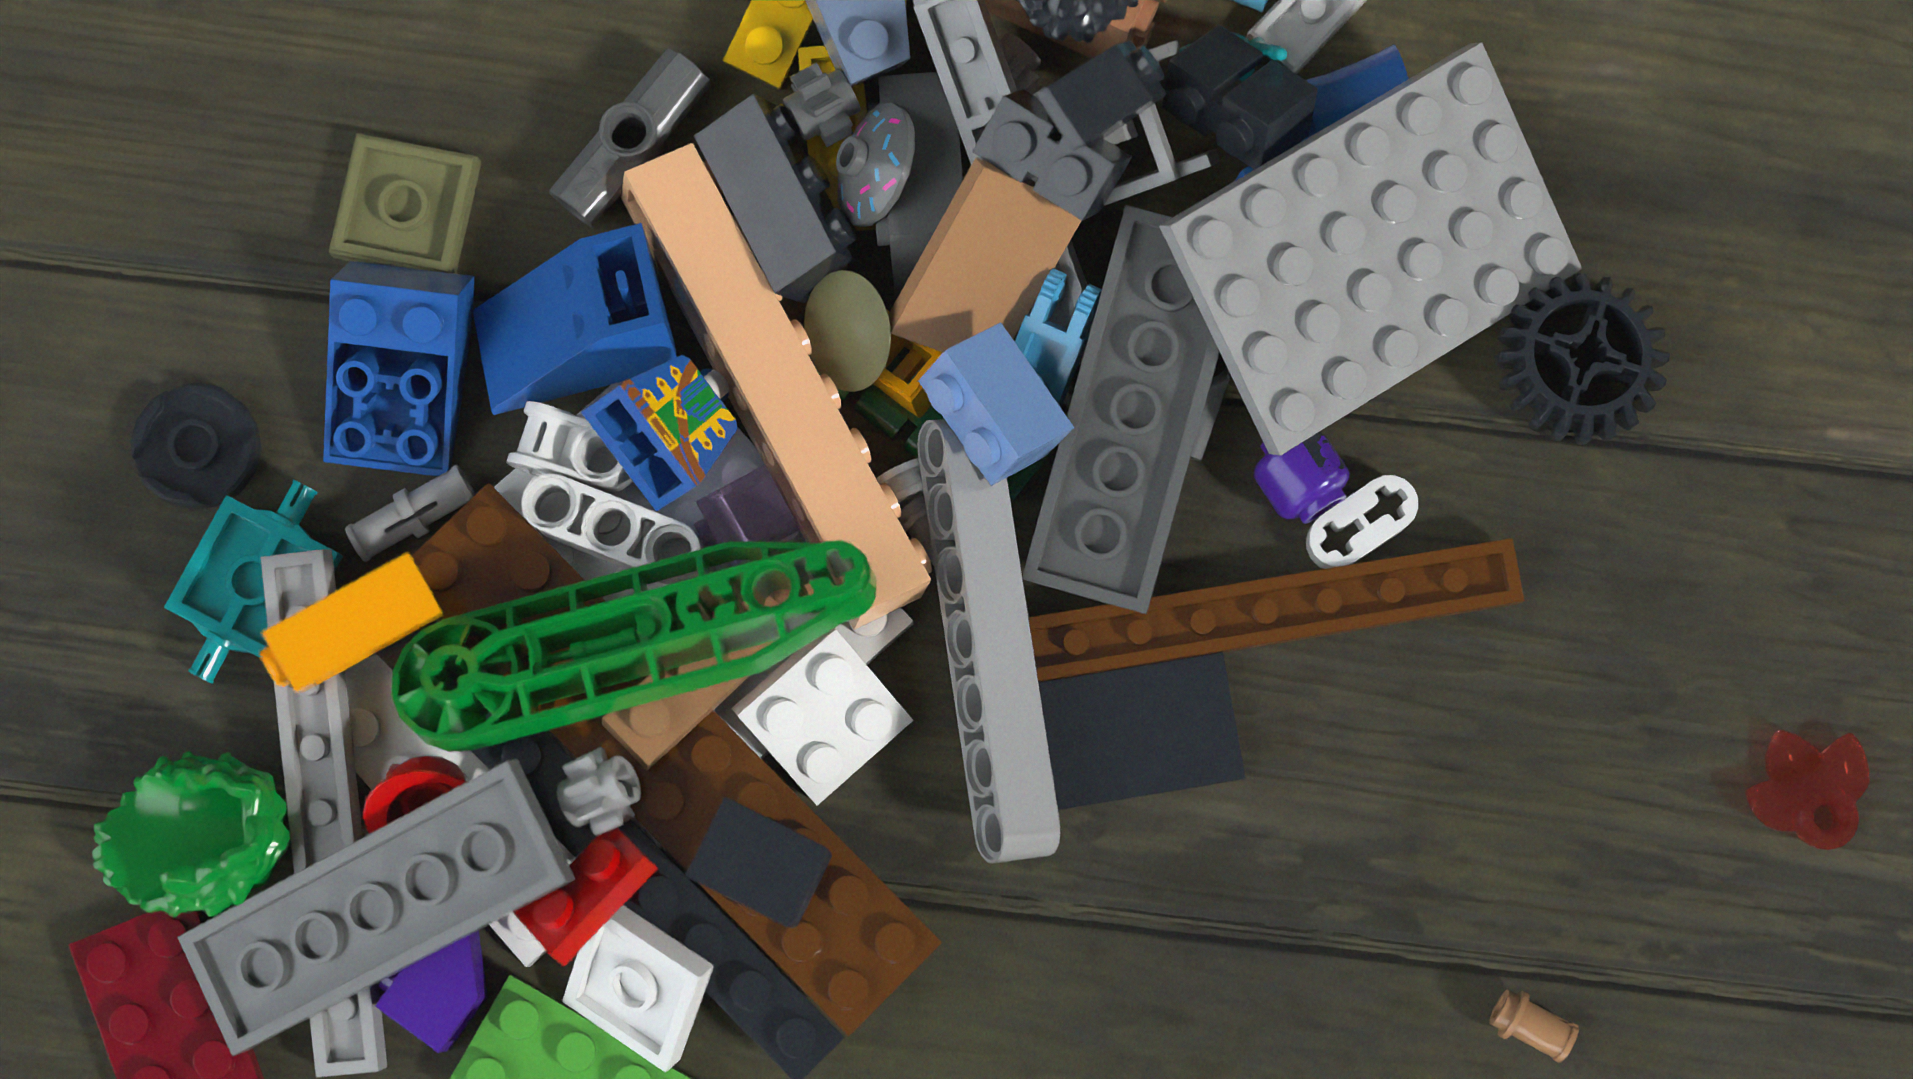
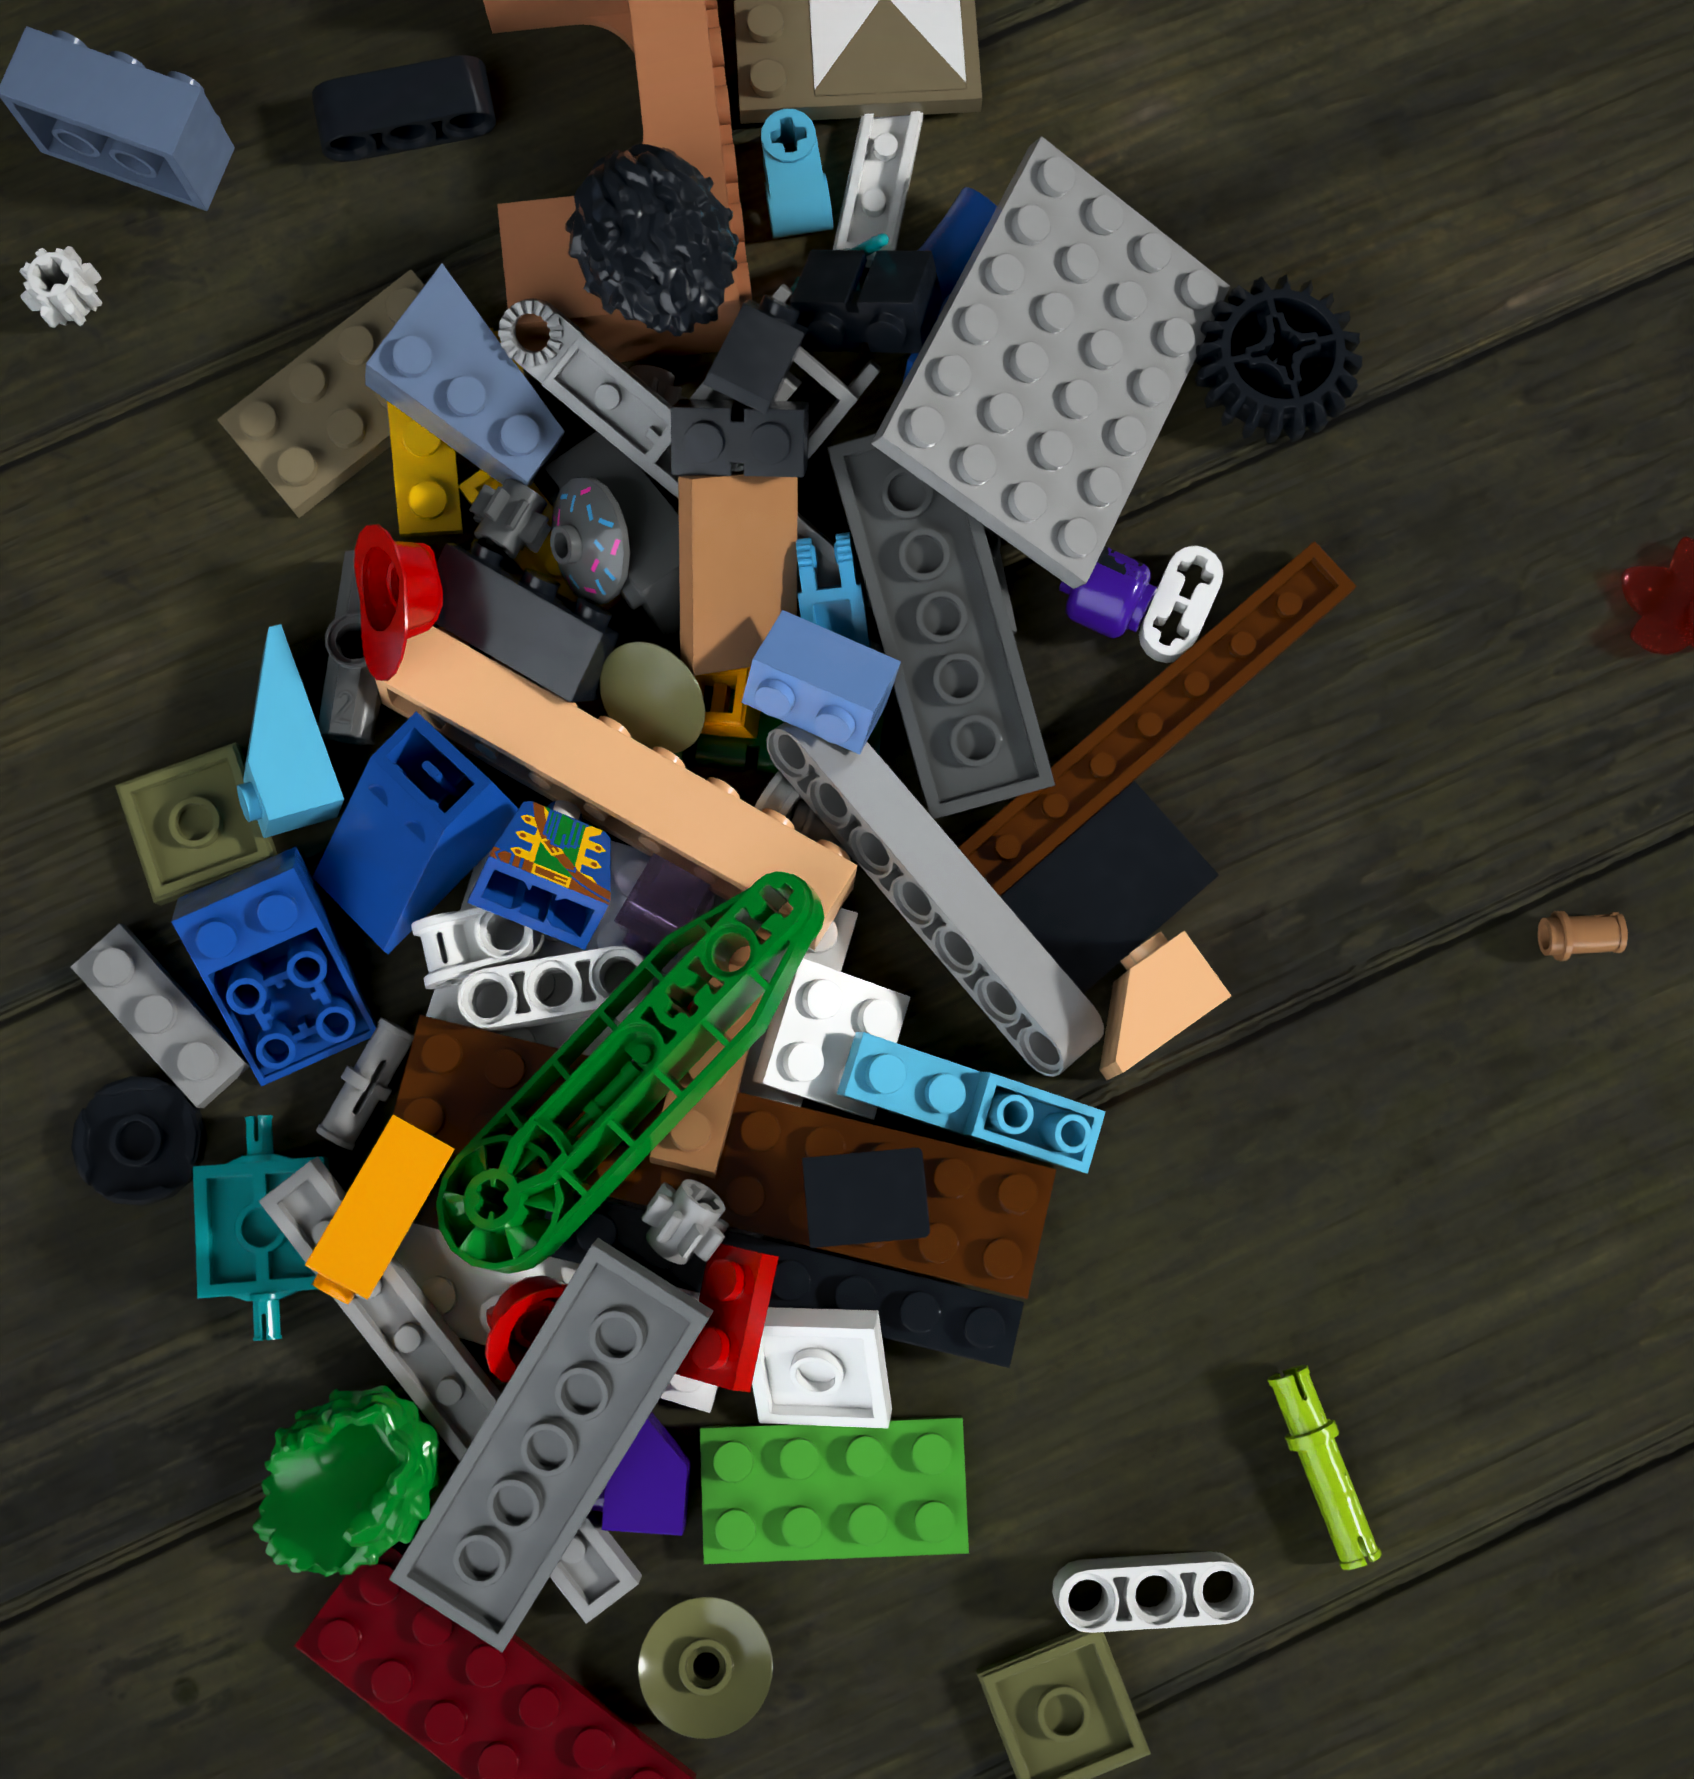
camera: 35 degrees left, 0 degrees up
none -> light grey plate [71,924,250,1109]
none -> medium azure slope [237,624,344,838]
none -> red piece [354,524,443,681]
none -> medium azure slope [837,1032,1106,1174]
none -> light nougat slope [1099,931,1231,1080]

